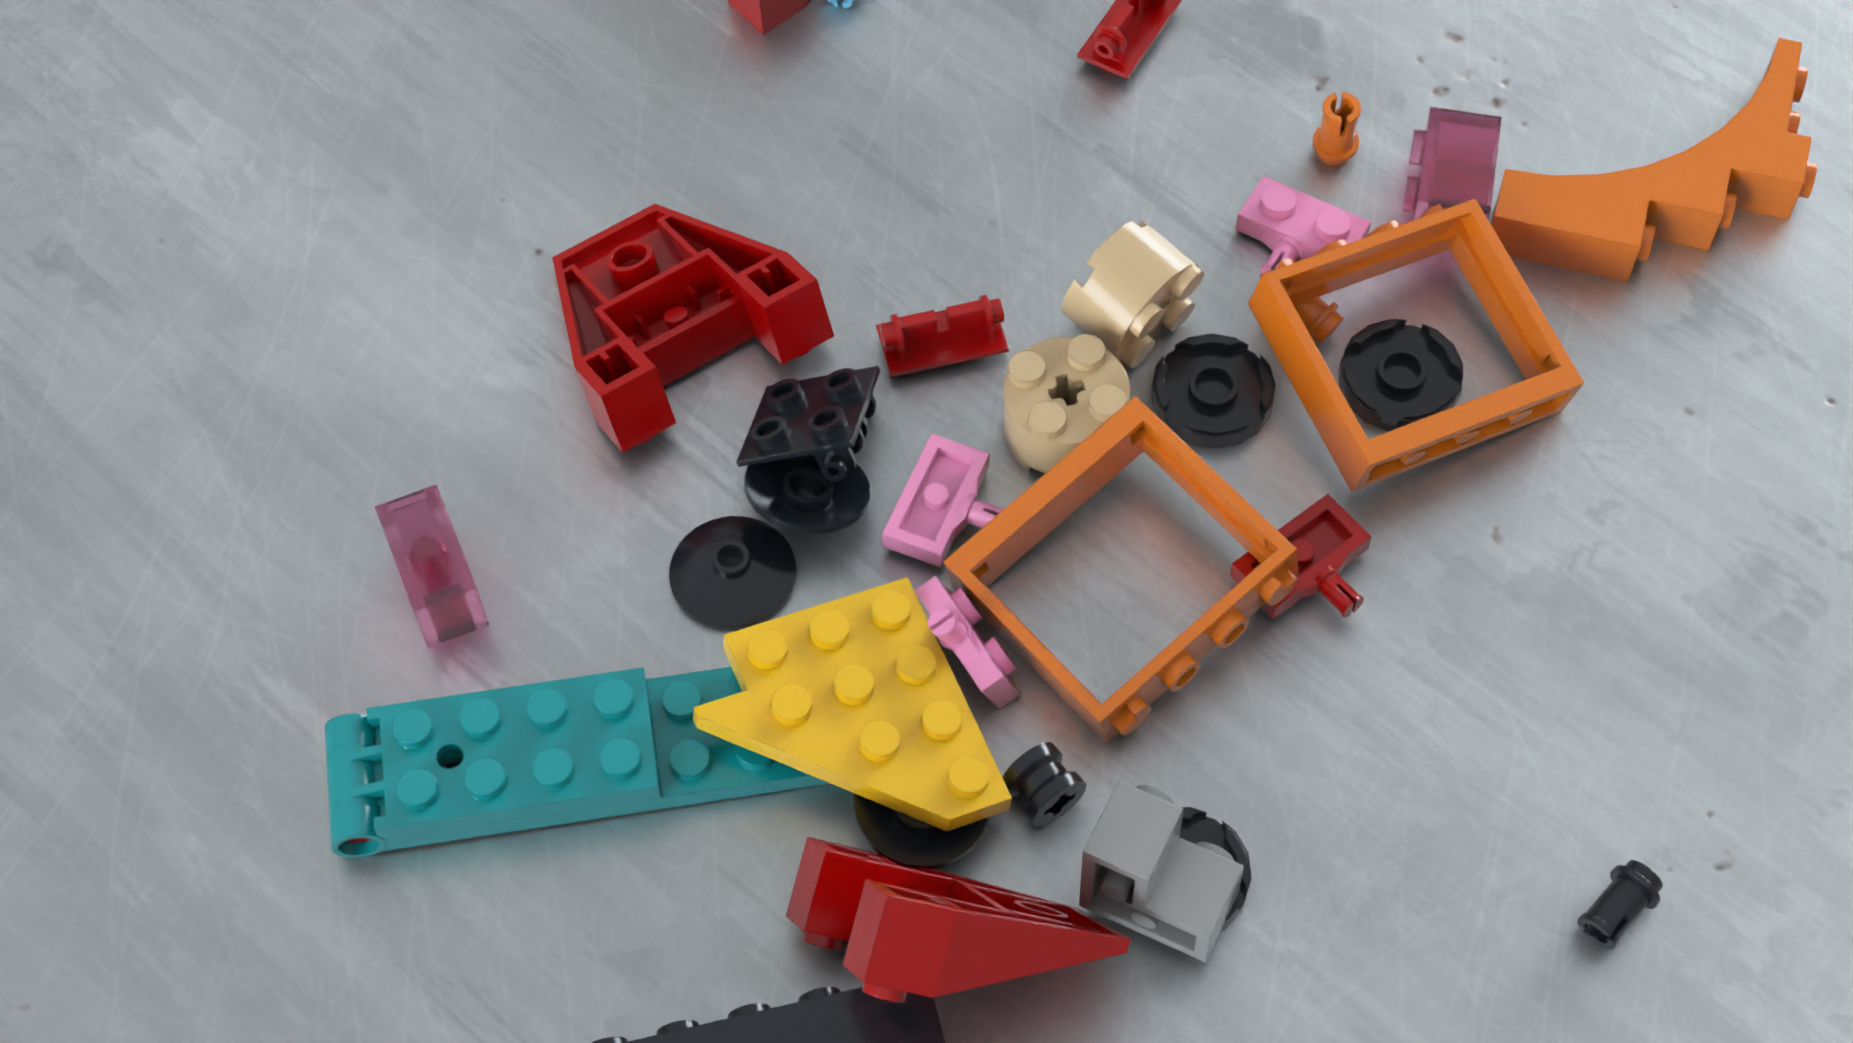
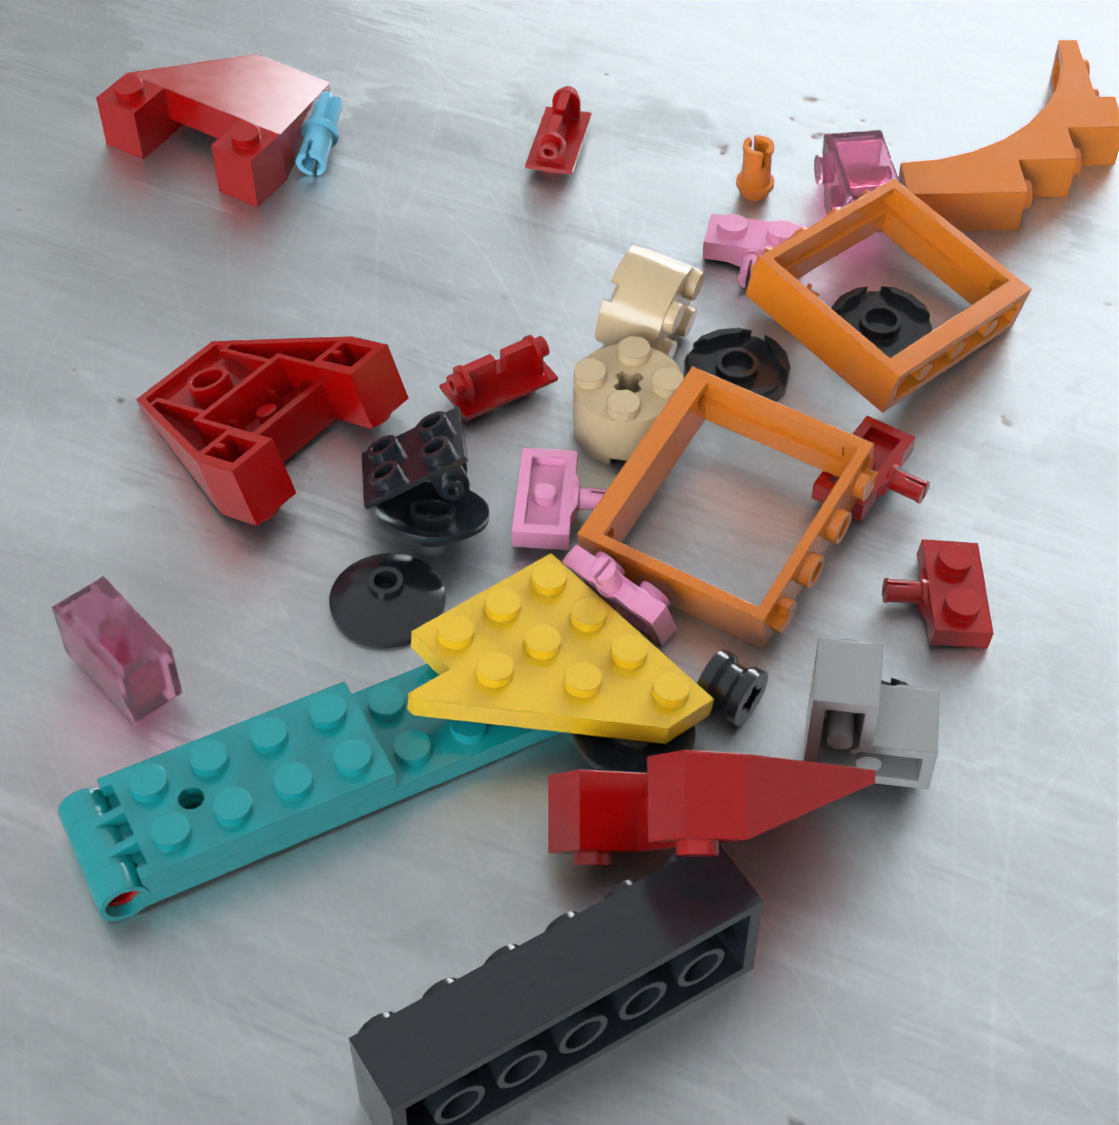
camera: 20 degrees left, 10 degrees down
none -> red plate [882,539,994,648]

